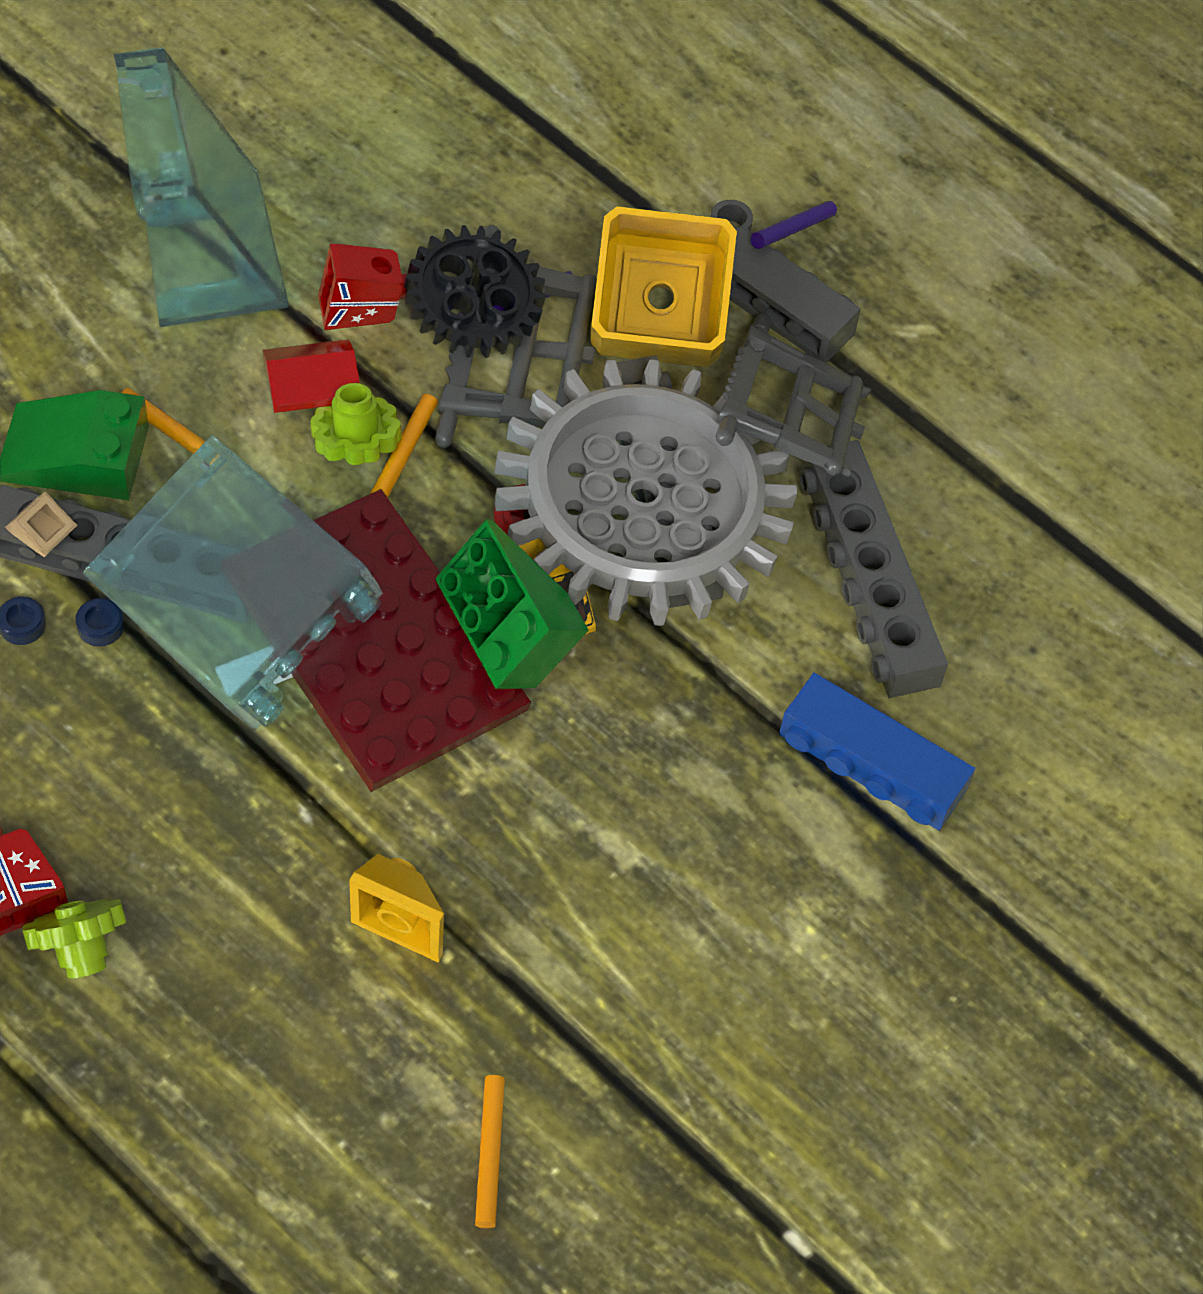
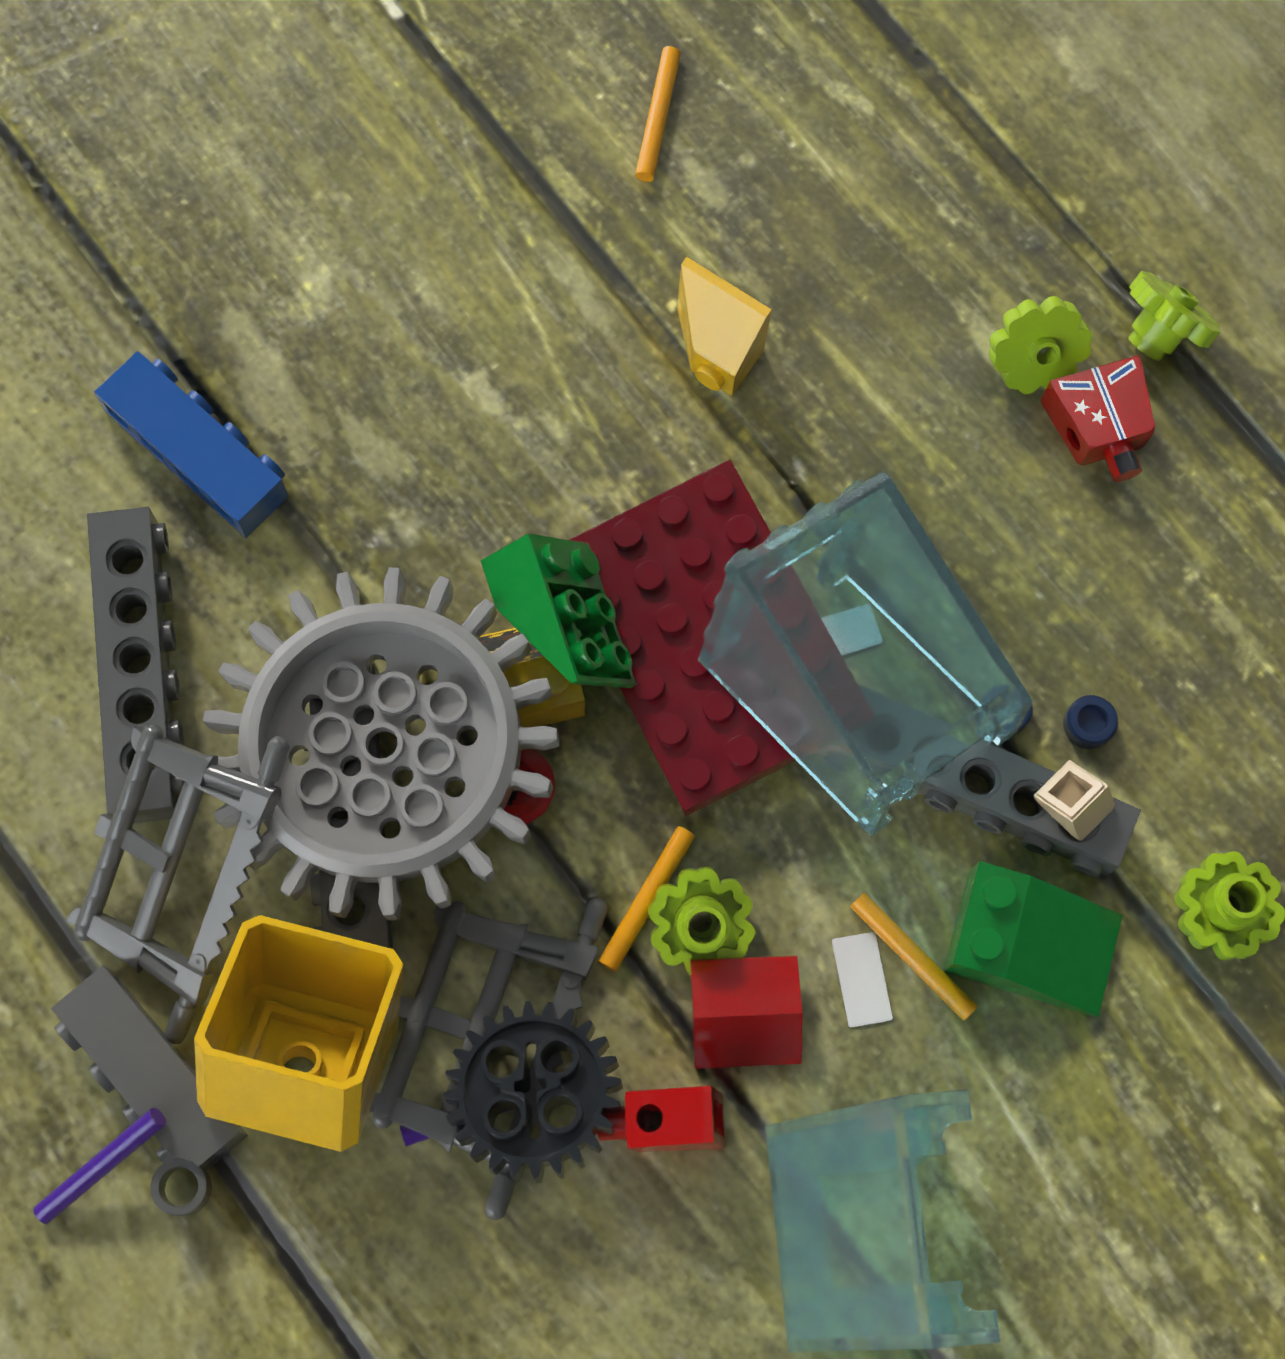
camera: 170 degrees left, 15 degrees up
none -> white sticker [832,932,893,1028]

